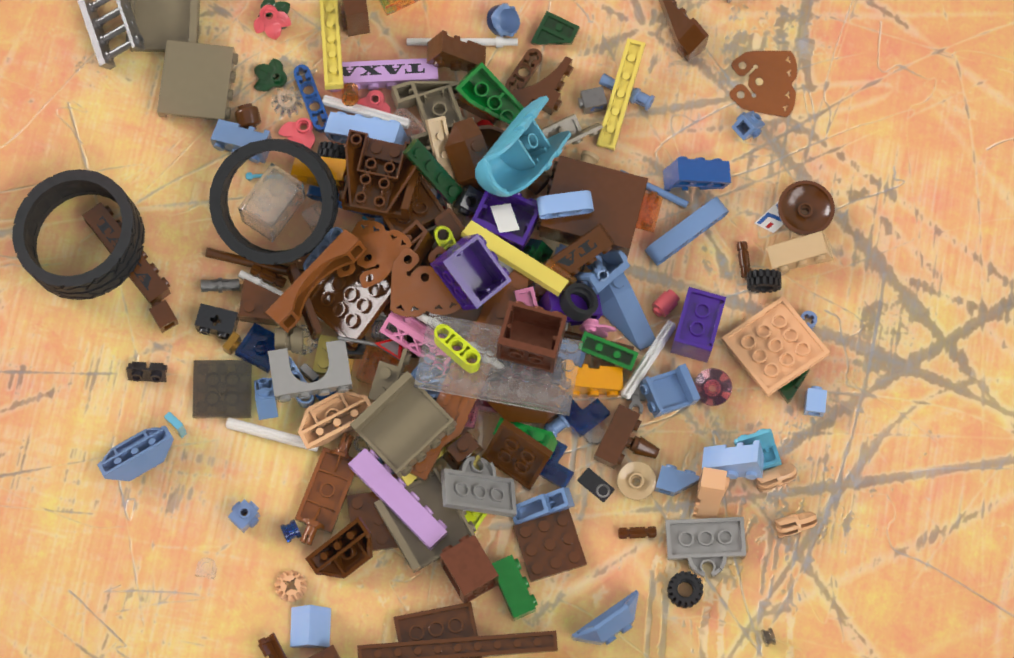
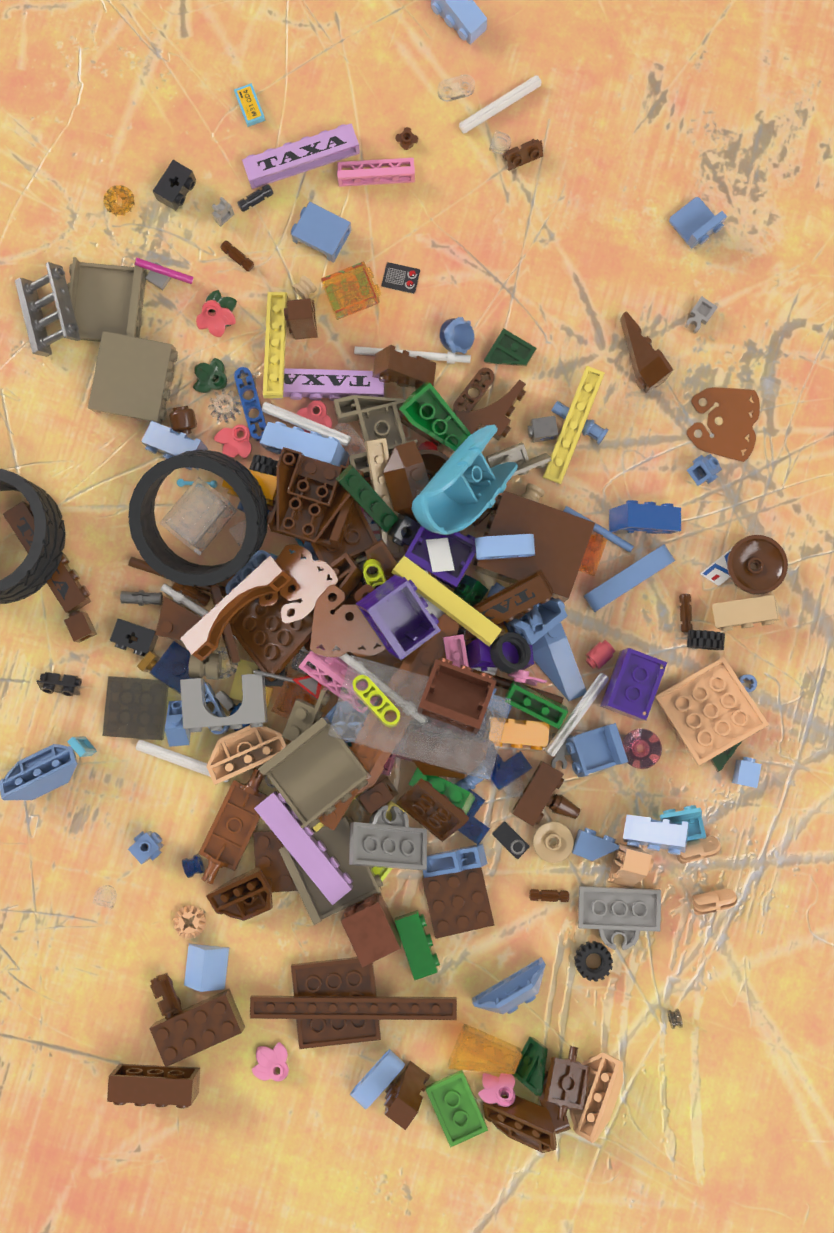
camera: 10 degrees right, 10 degrees up
clear orange bush [341,83,358,106] -> none
clear orange wheel [545,259,577,284] -> none

